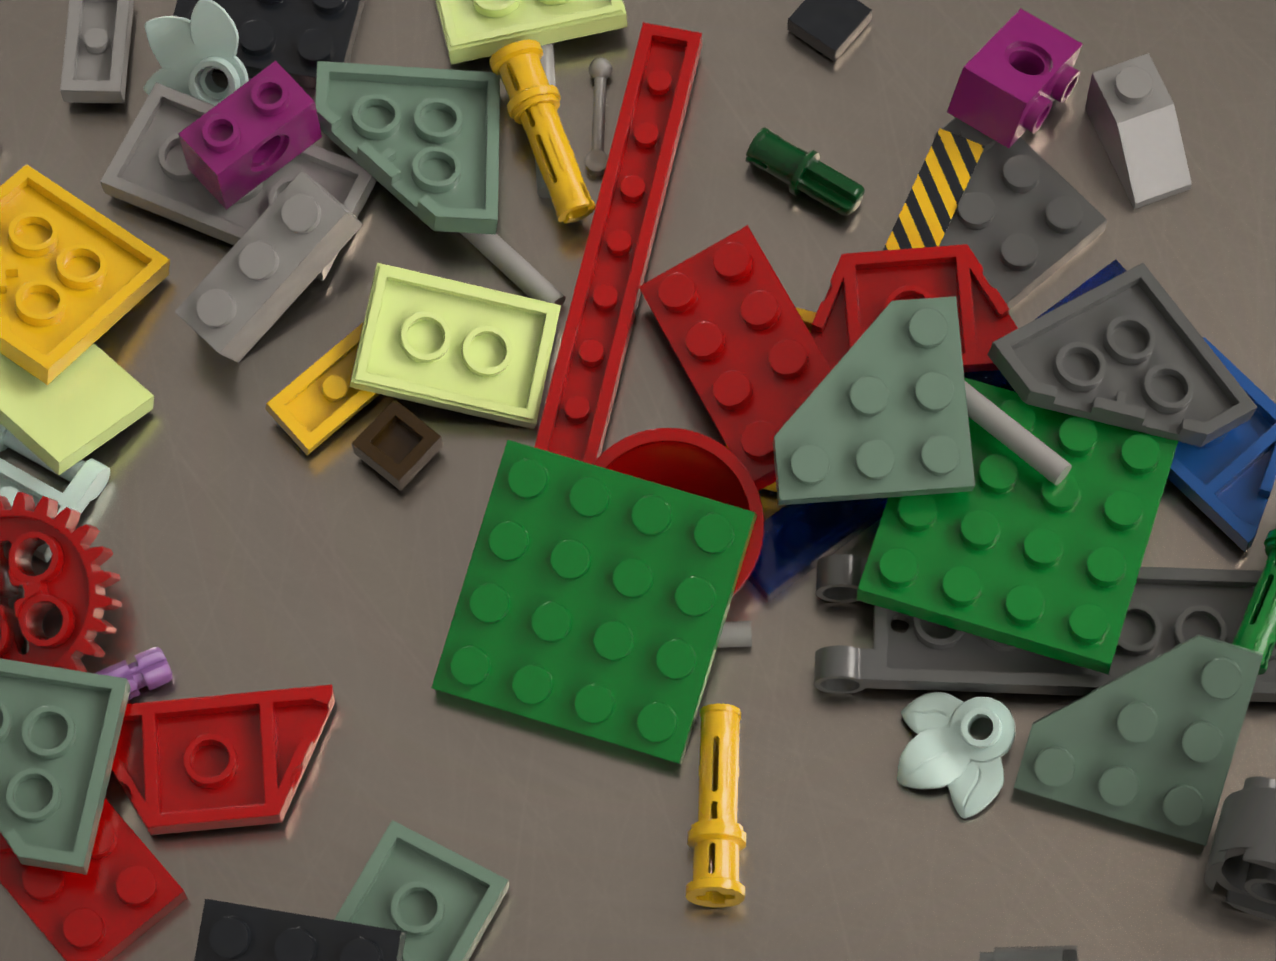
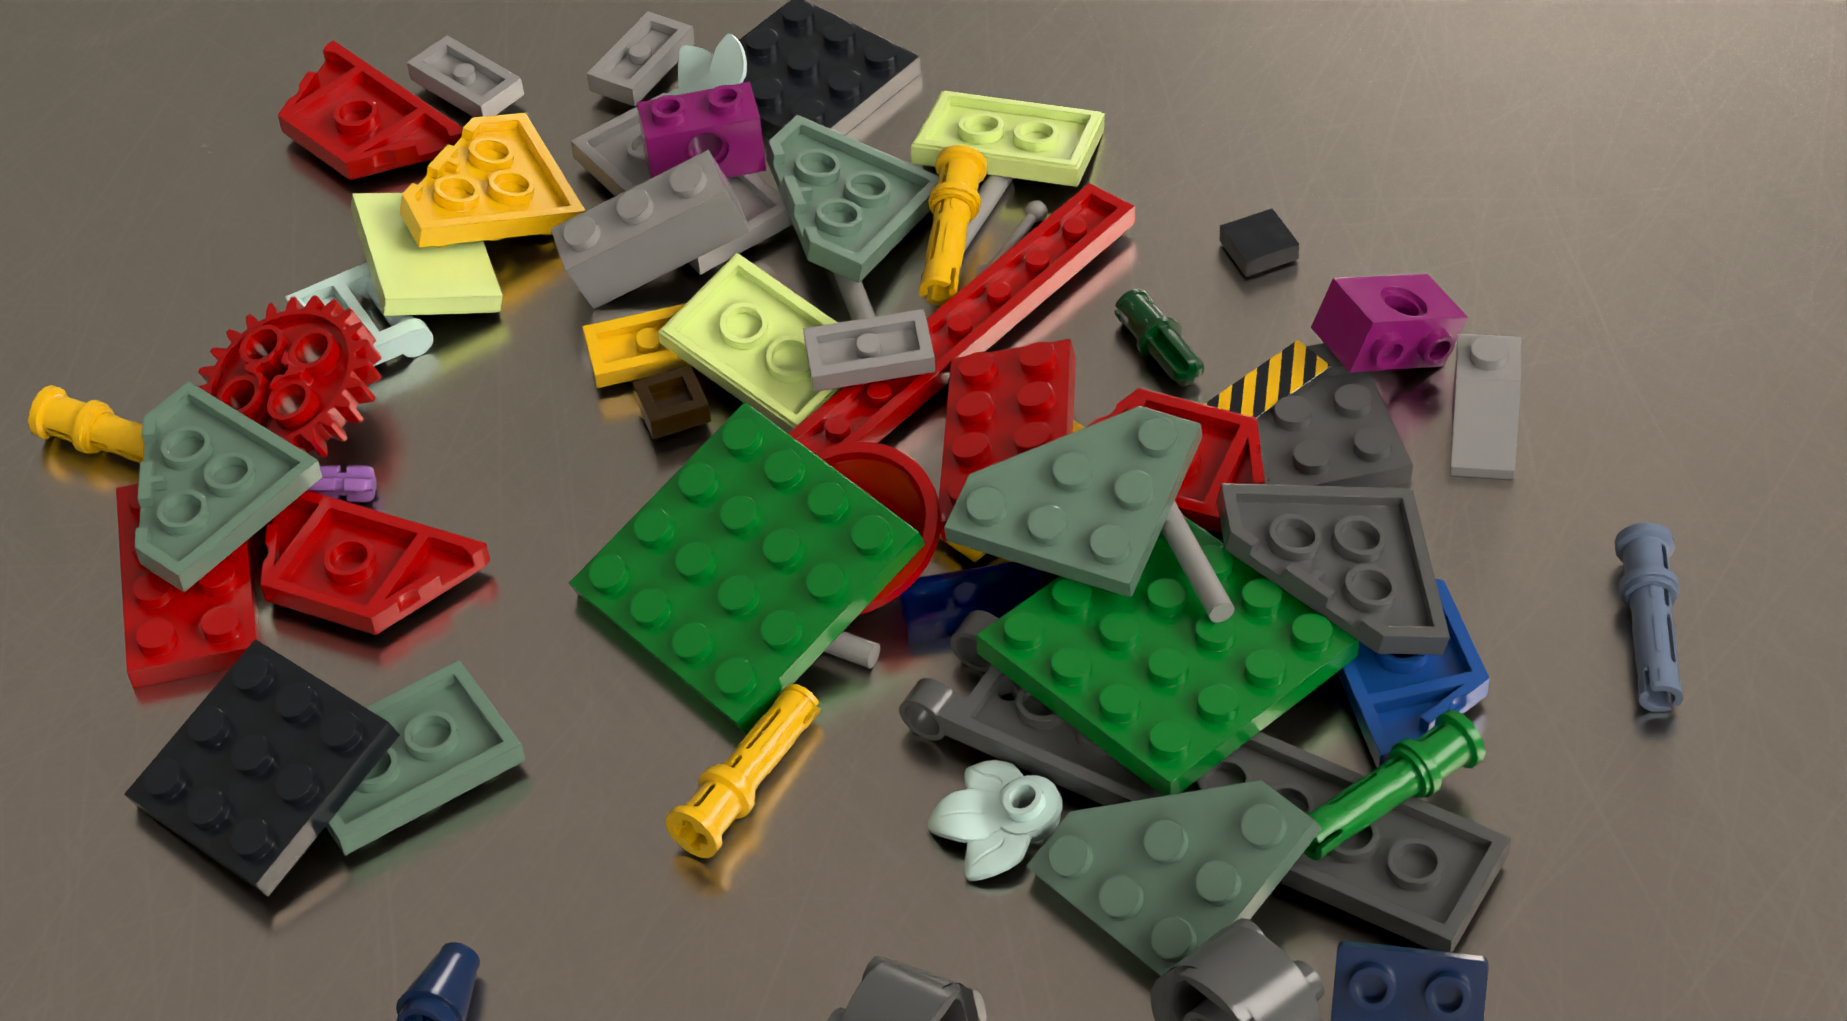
camera: 30 degrees right, 20 degrees down
none -> light grey plate [803,309,935,392]

